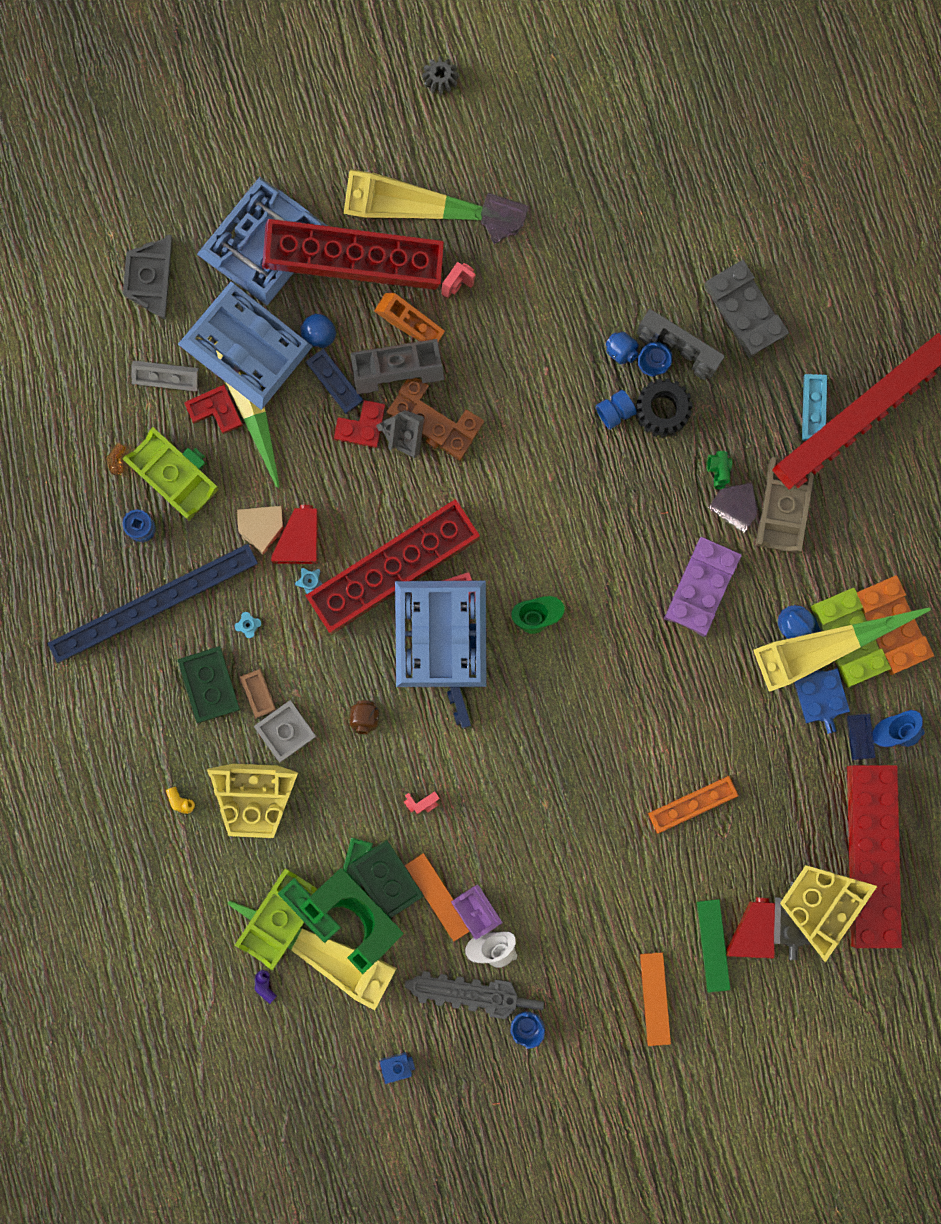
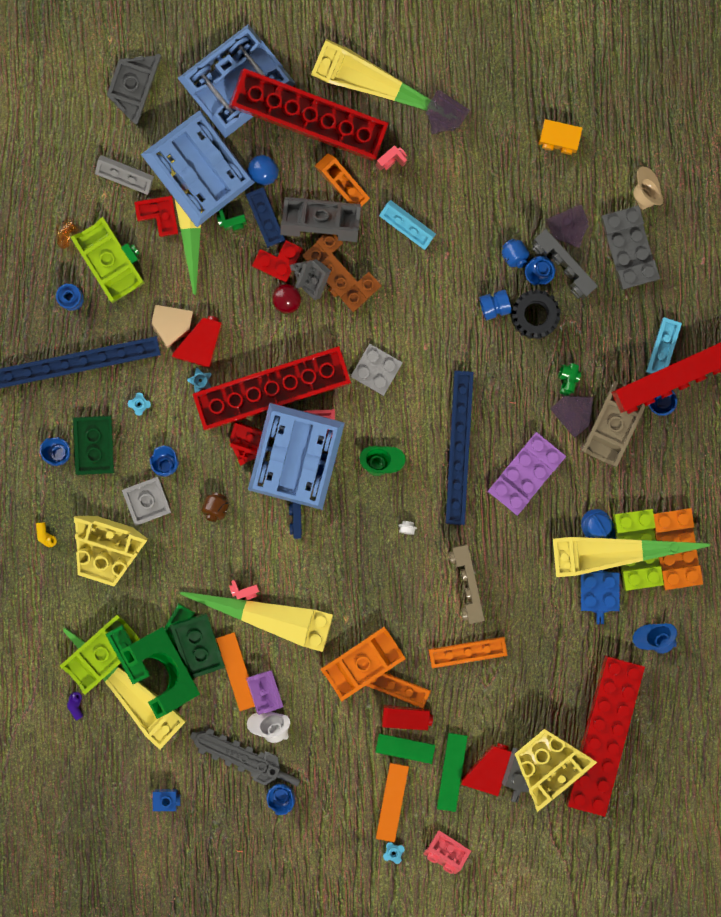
camera: 25 degrees right, 5 degrees up
medium nougat tile [240,669,277,719] -> none
clear blue plate [846,714,875,760] -> none
none -> blue hair [40,437,71,466]
none -> blue hair [150,445,179,477]
none -> light yellow plate [180,592,333,652]
none -> green bracket [217,209,247,231]
none -> red slope [229,421,271,466]
none -> dark red hair [272,283,301,314]
none -> orange piece [320,626,406,702]
none -> light grey plate [351,344,403,396]
none -> orange tile [366,672,431,709]
none -> green tile [375,733,436,764]
none -> medium azure plate [379,200,436,250]
none -> red slope [382,704,433,731]
none -> medium azure plate [383,842,405,864]
none -> white plate [399,521,417,535]
none -> coral bracket [423,830,471,874]
none -> dark blue plate [445,371,474,525]
none -> dark tan piece [449,544,485,624]
none -> light orange brick [538,119,582,155]
none -> slope [545,204,589,248]
none -> tan piece [633,166,663,210]
none -> blue hair [648,390,678,416]

